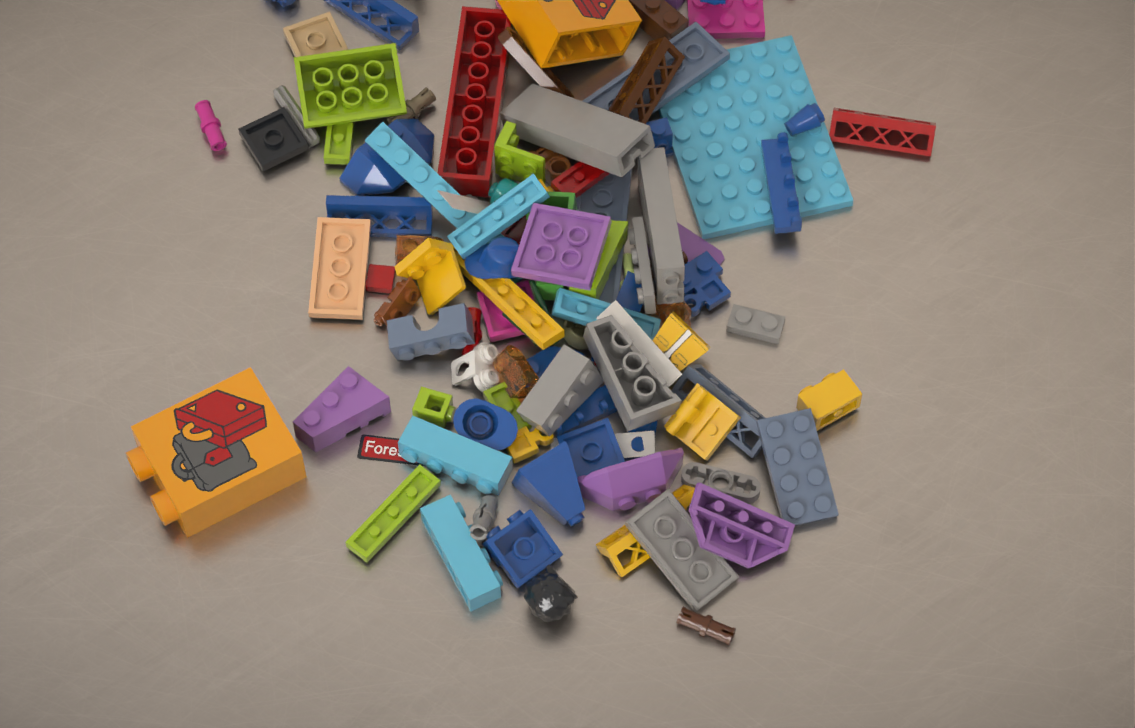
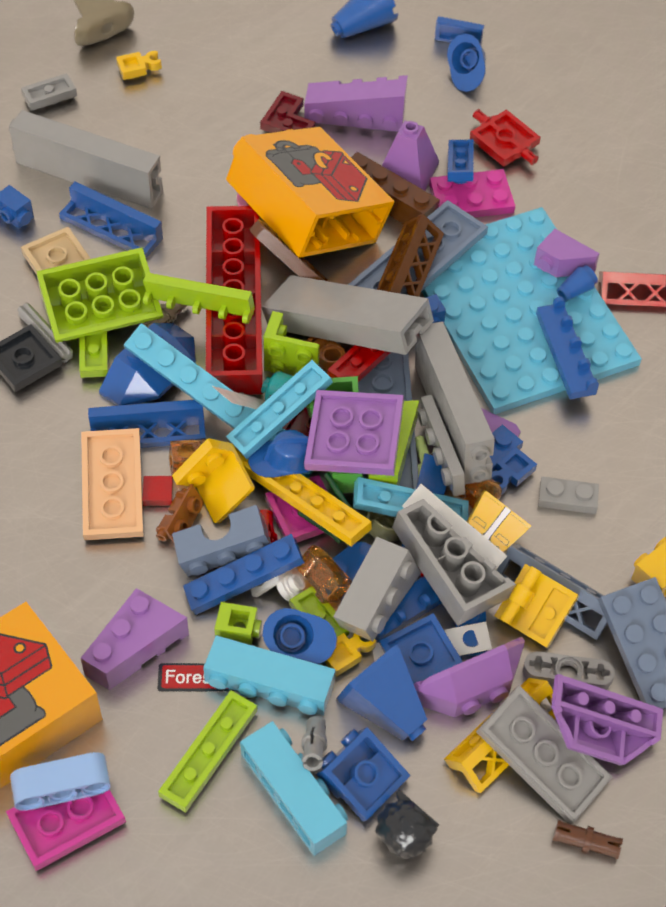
camera: 10 degrees left, 5 degrees down
none -> dark pink plate [6,790,126,871]
none -> light blue beam [10,752,111,811]
none -> lime hinge [143,272,255,324]
none -> blue plate [183,534,305,615]
none -> medium lavender slope [534,229,600,277]

